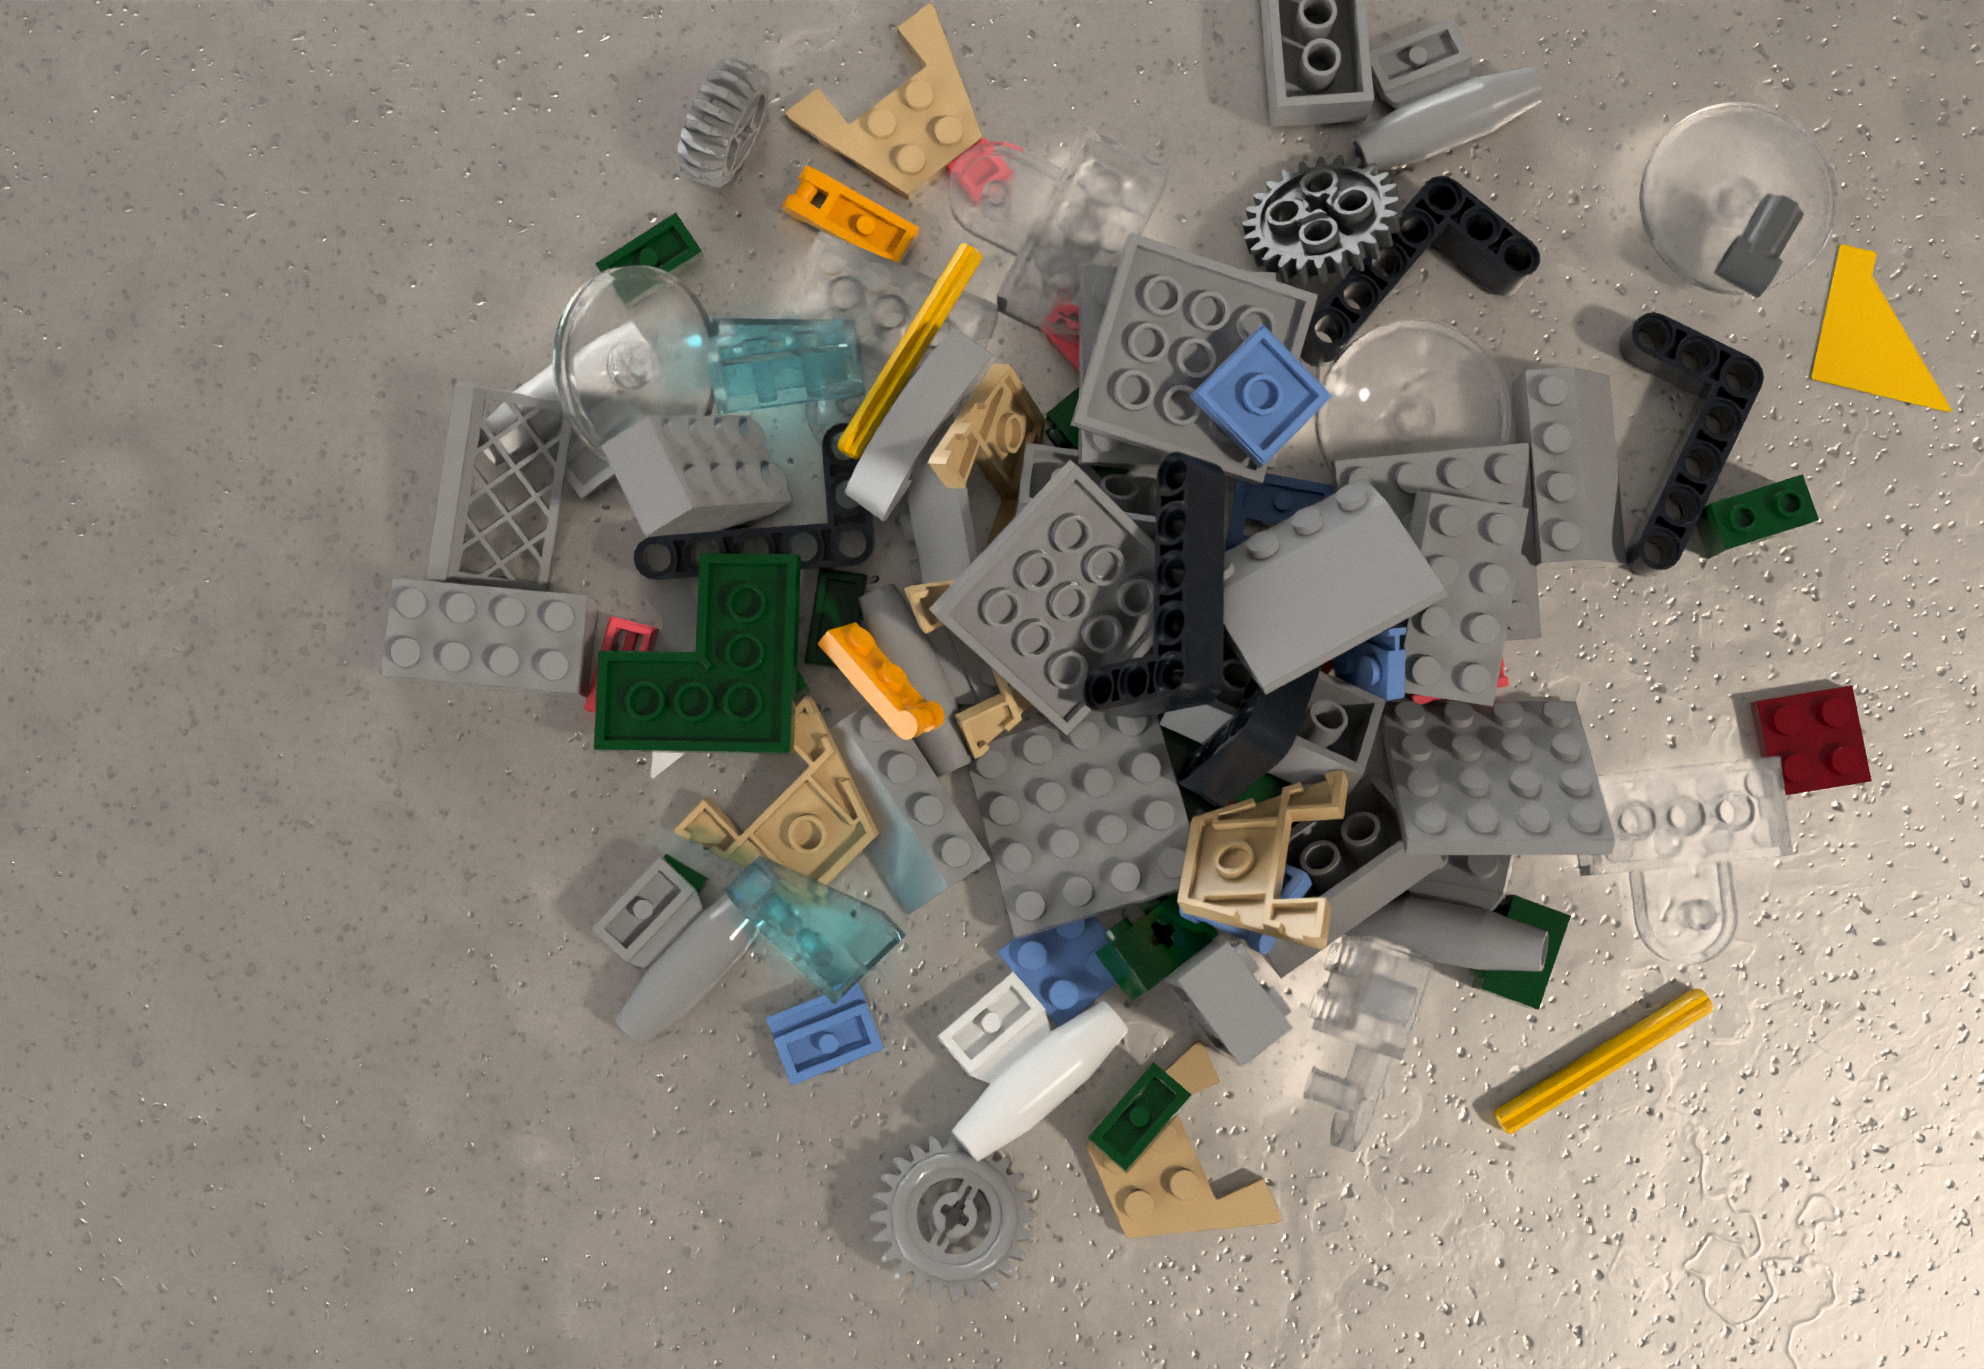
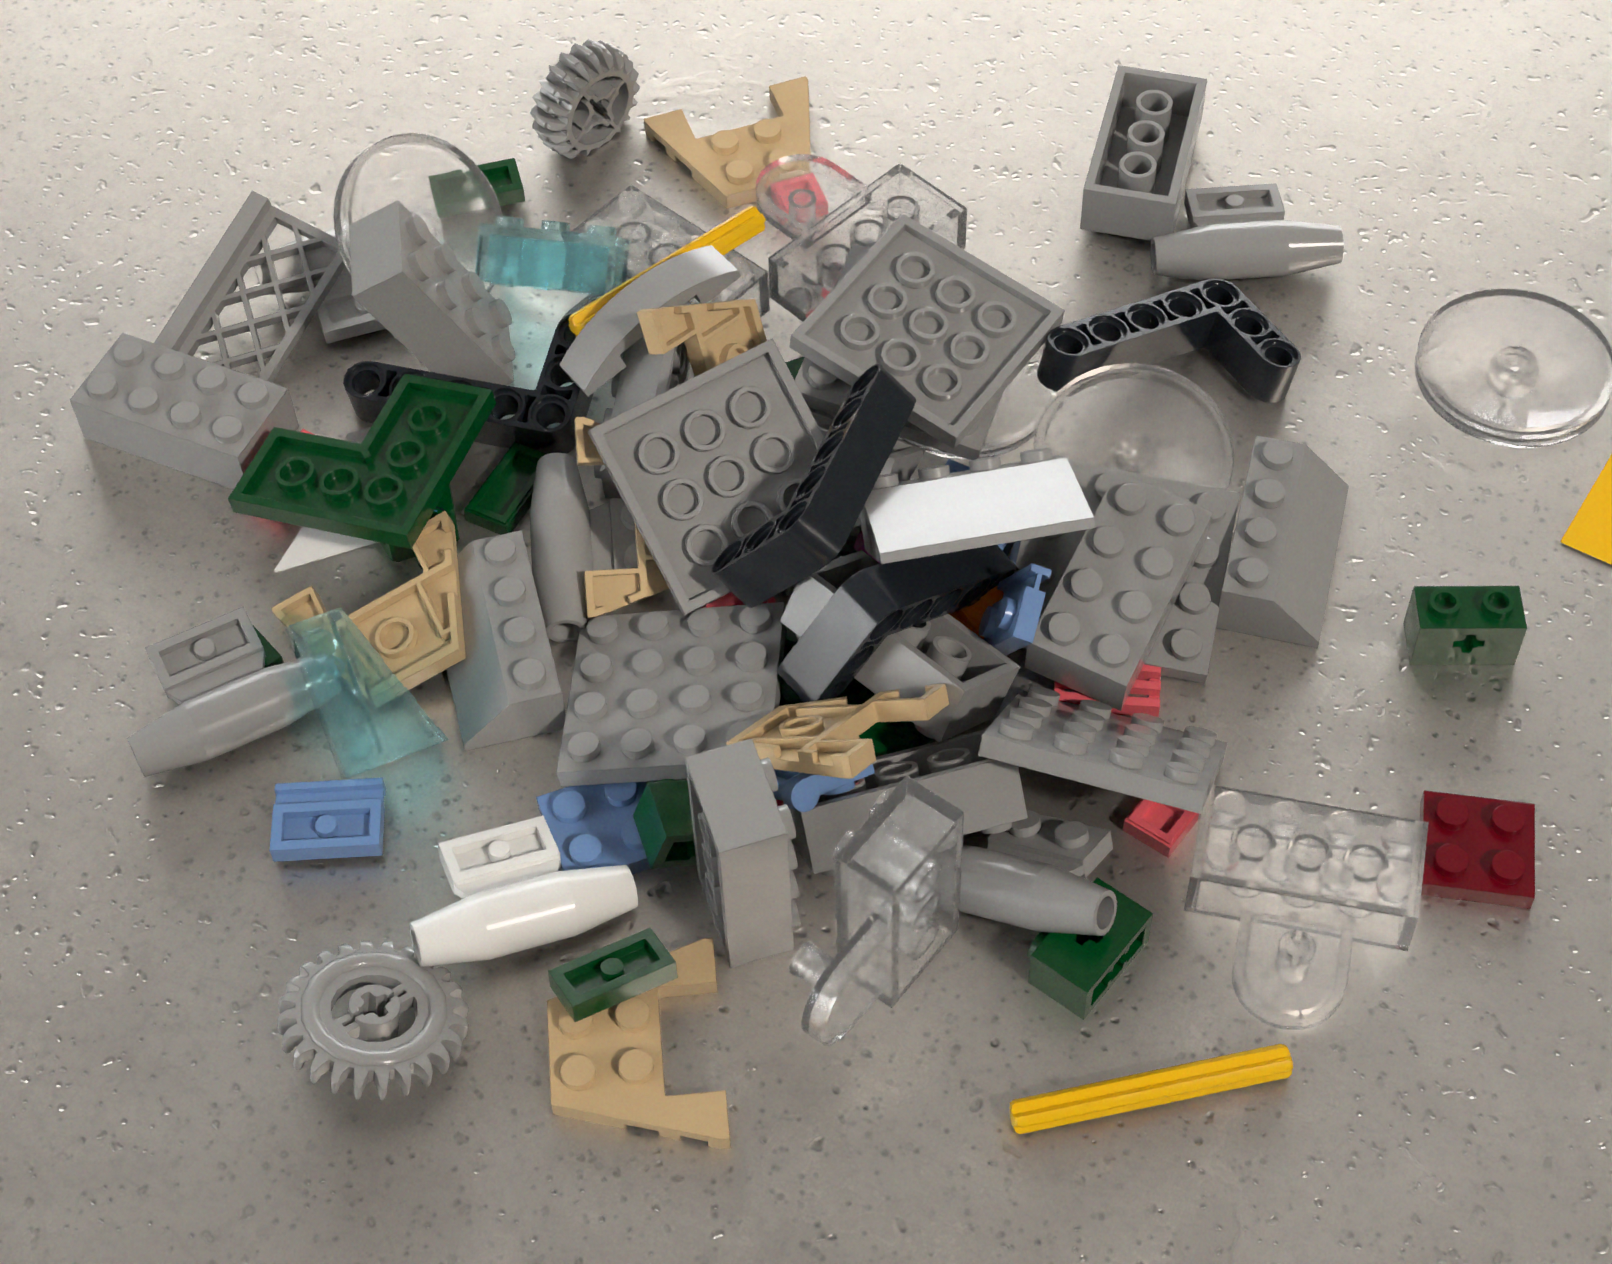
camera: 20 degrees right, 30 degrees down
light orange plate [781,166,920,273] -> none
light orange plate [818,622,945,740] -> none
medium blue plate [1190,324,1332,468] -> none
dark grey gear [1242,155,1403,286] -> none
black beam [1619,312,1764,577] -> none
dark grey piece [1714,193,1805,298] -> none

